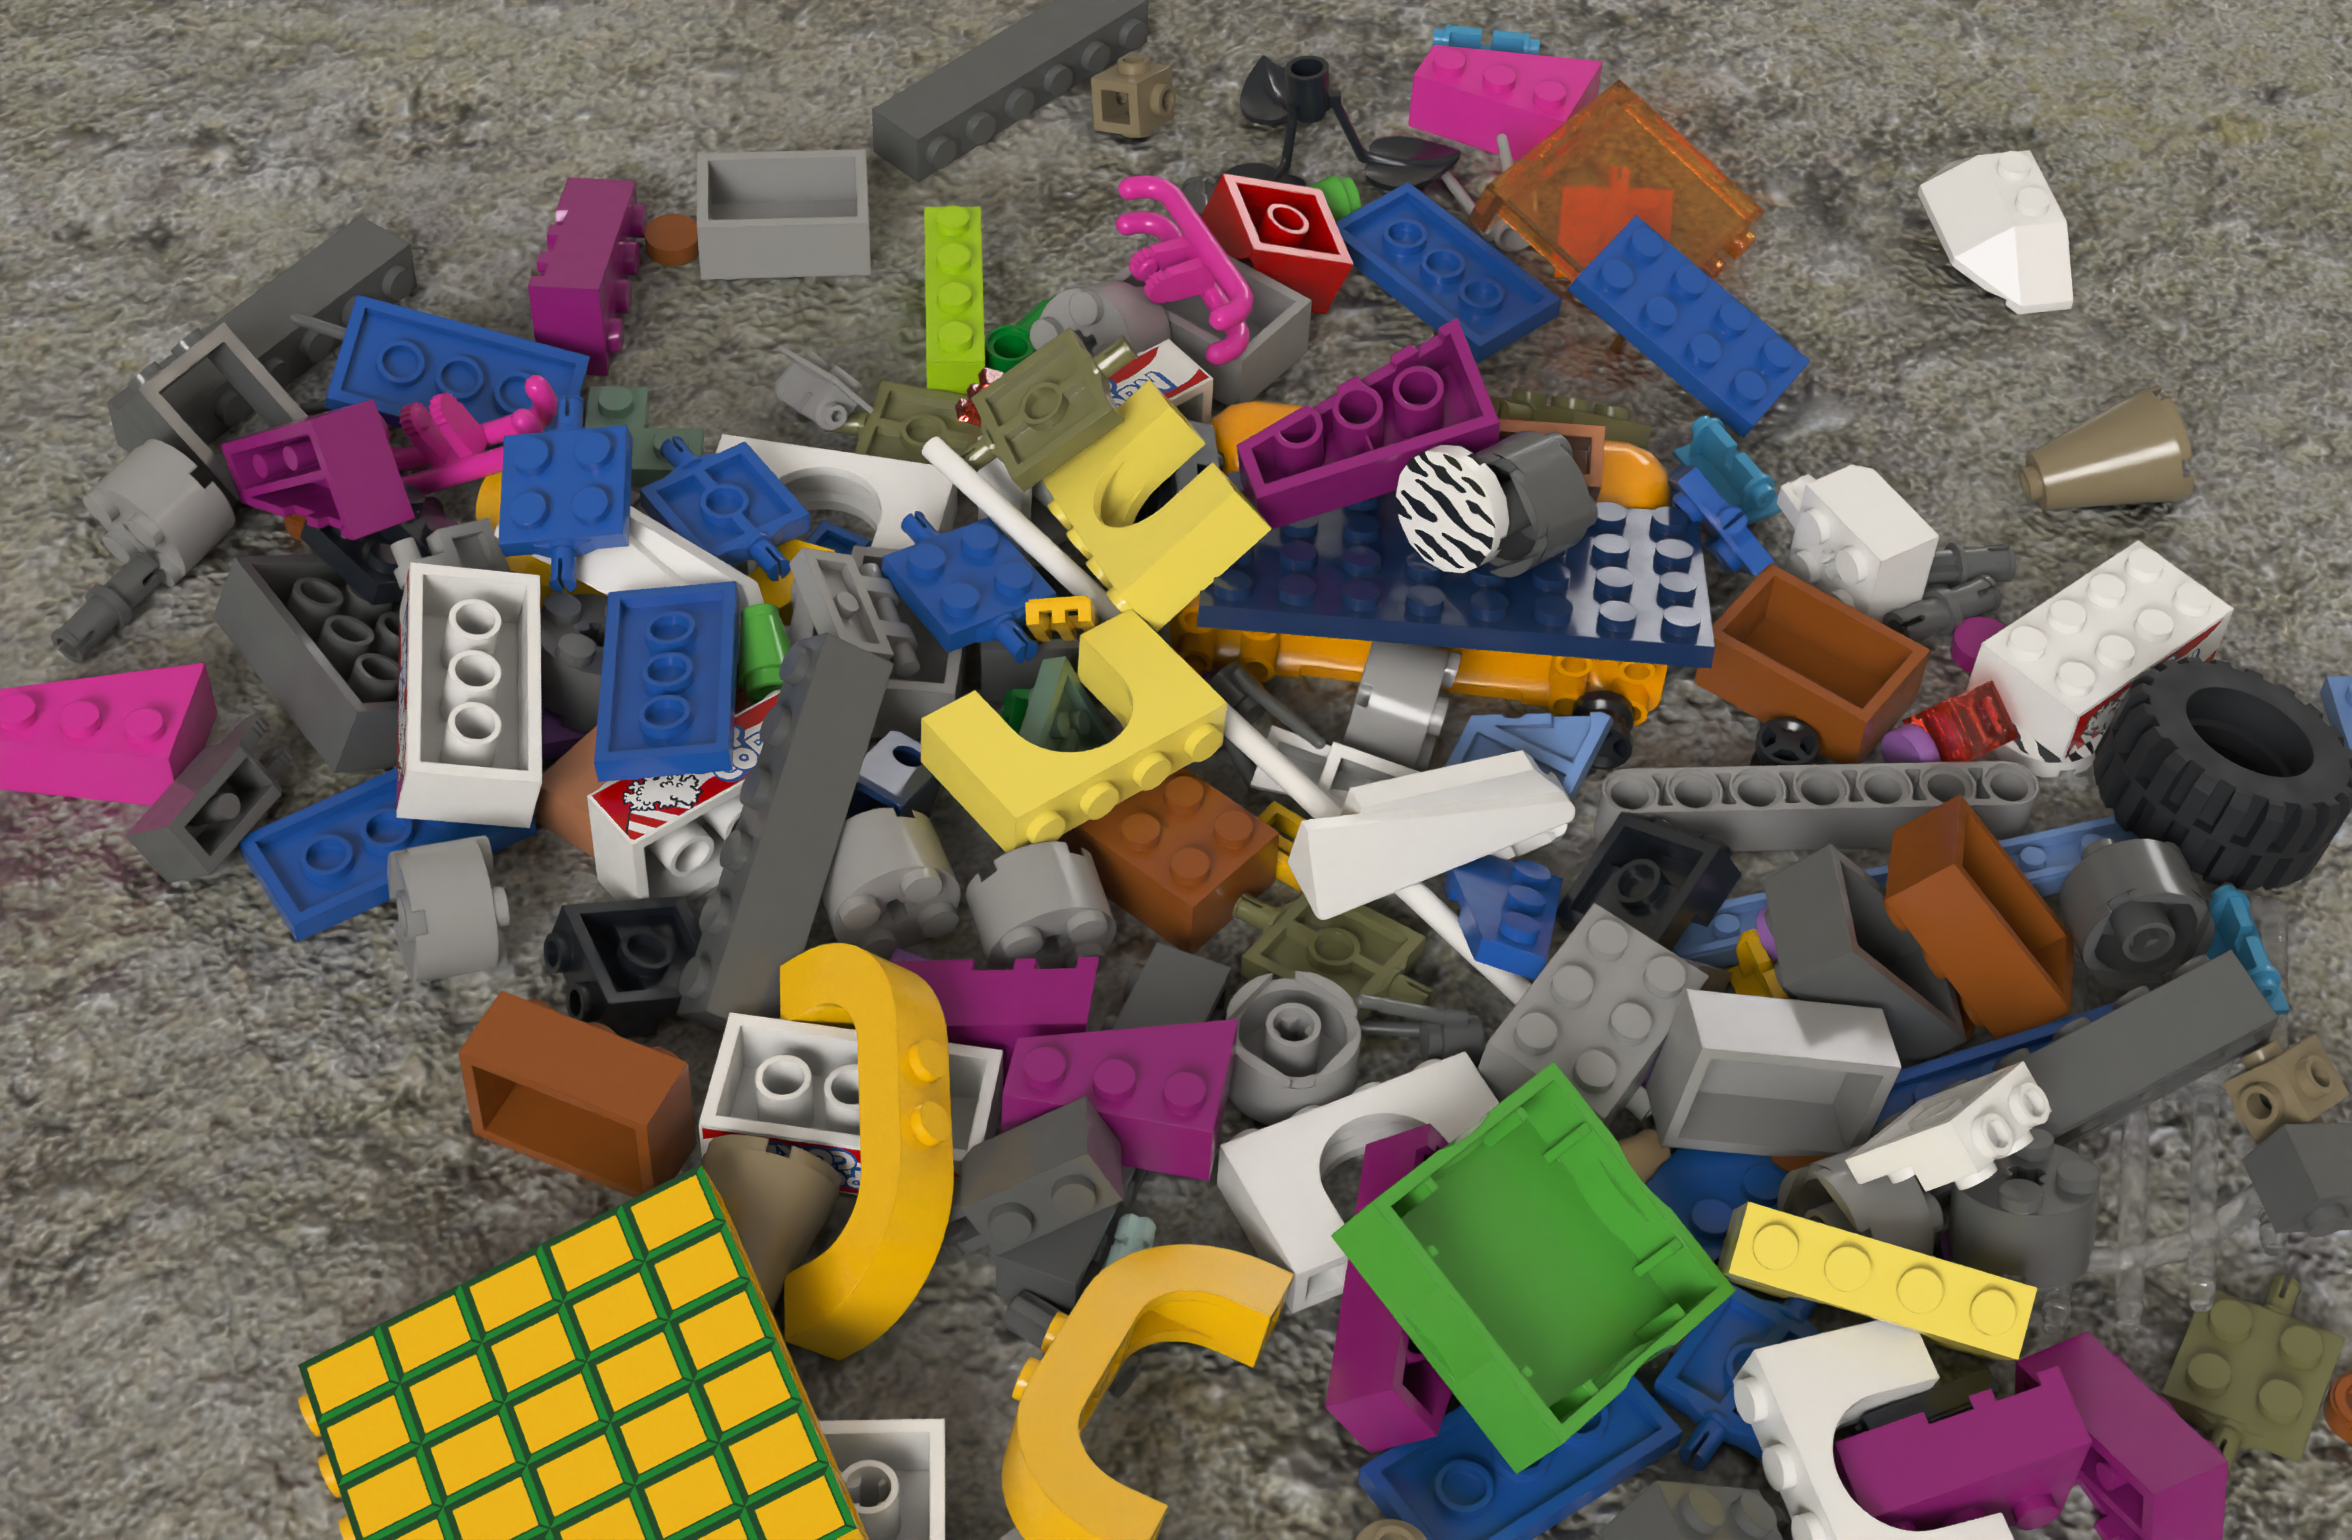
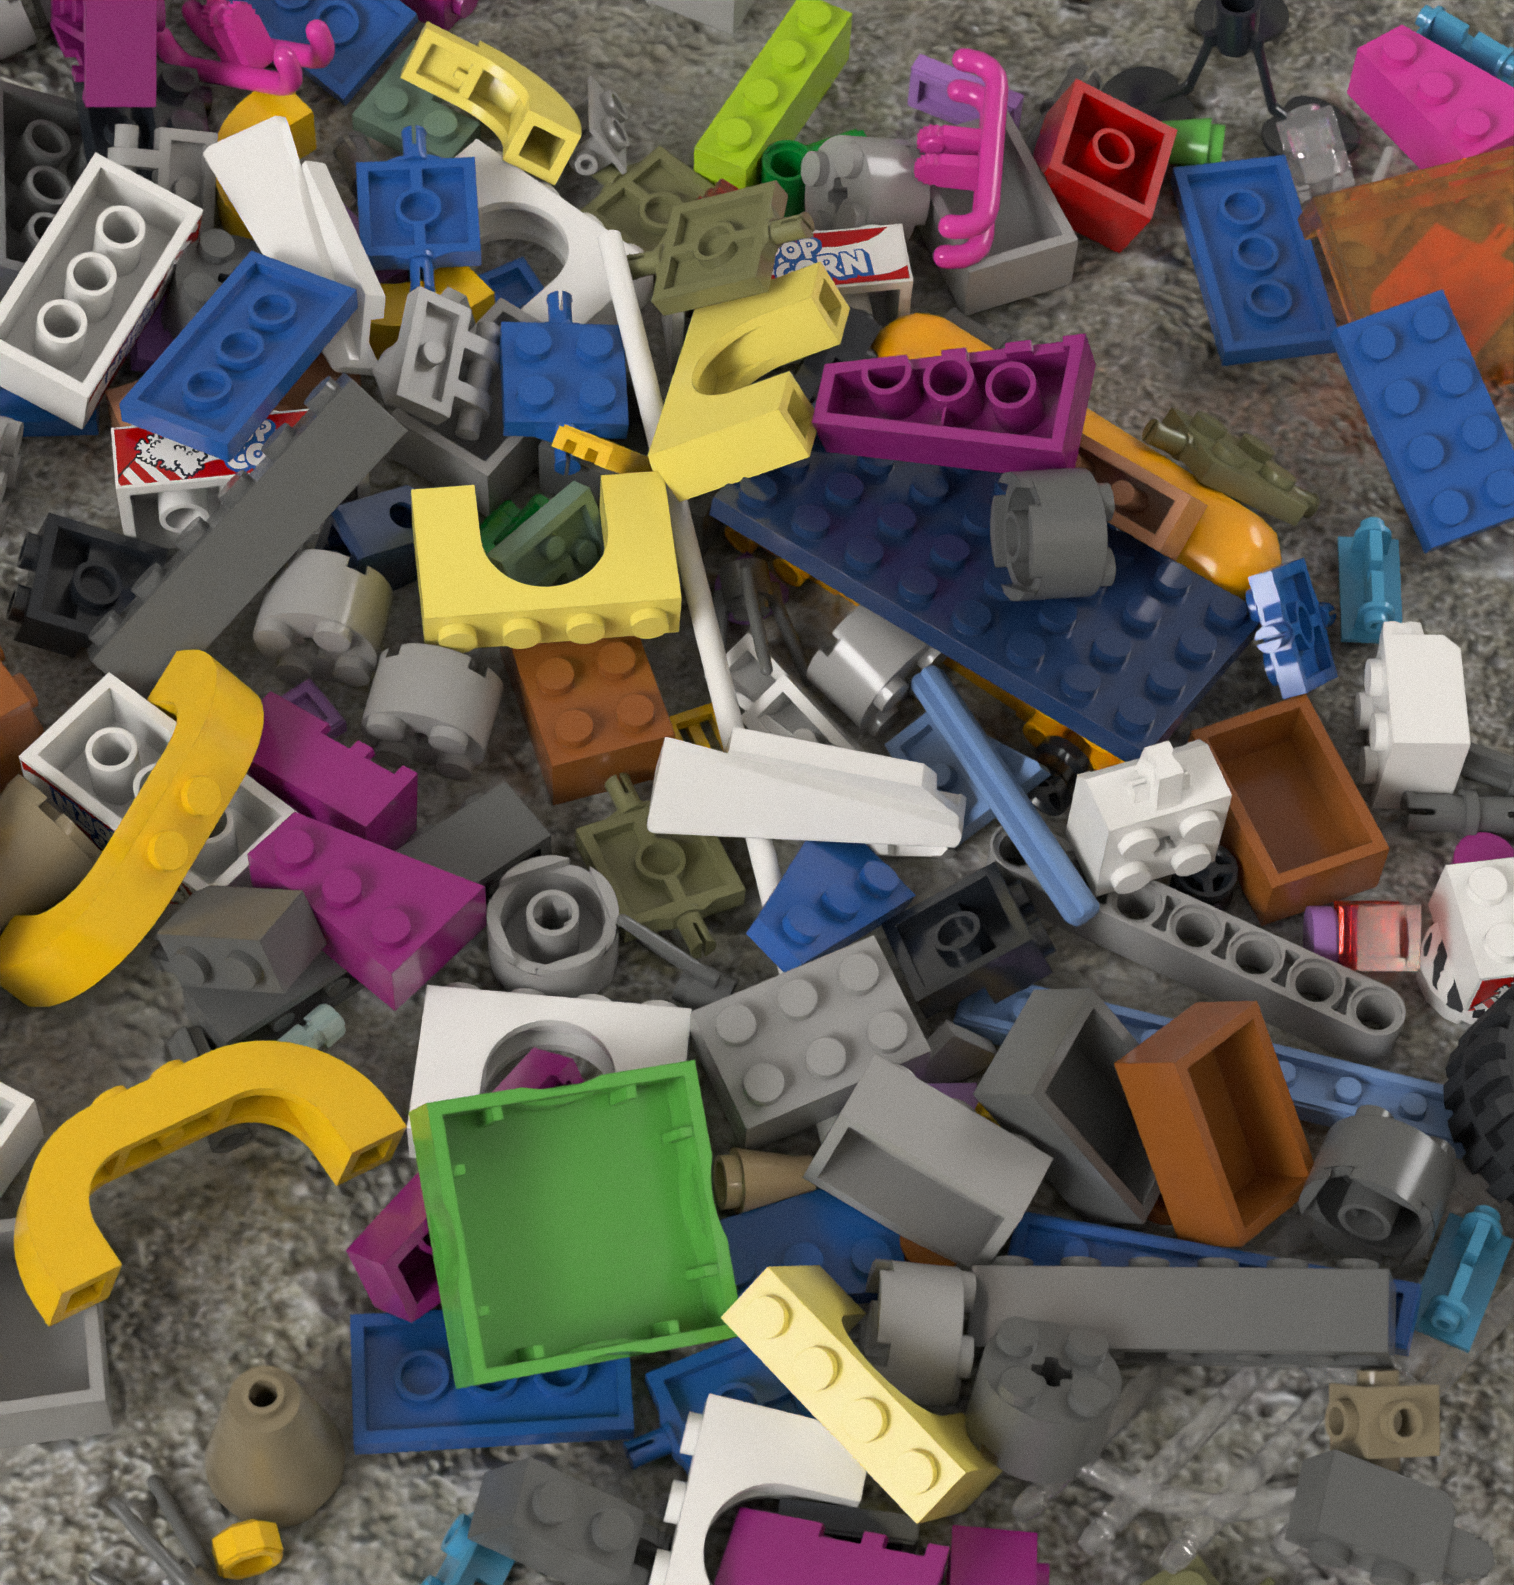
camera: 30 degrees right, 10 degrees up
blue plate [498,394,633,592] -> none
bright green cone [738,603,792,703] -> none
white tile [1396,445,1510,573] -> none
white plate [1845,1061,2052,1192] -> none
none -> light yellow arch [401,21,582,186]
none -> medium lavender tile [907,54,1024,130]
none -> medium blue axle [911,665,1099,927]
none -> white hinge [1066,739,1232,897]
none -> clear brick [1276,104,1356,203]

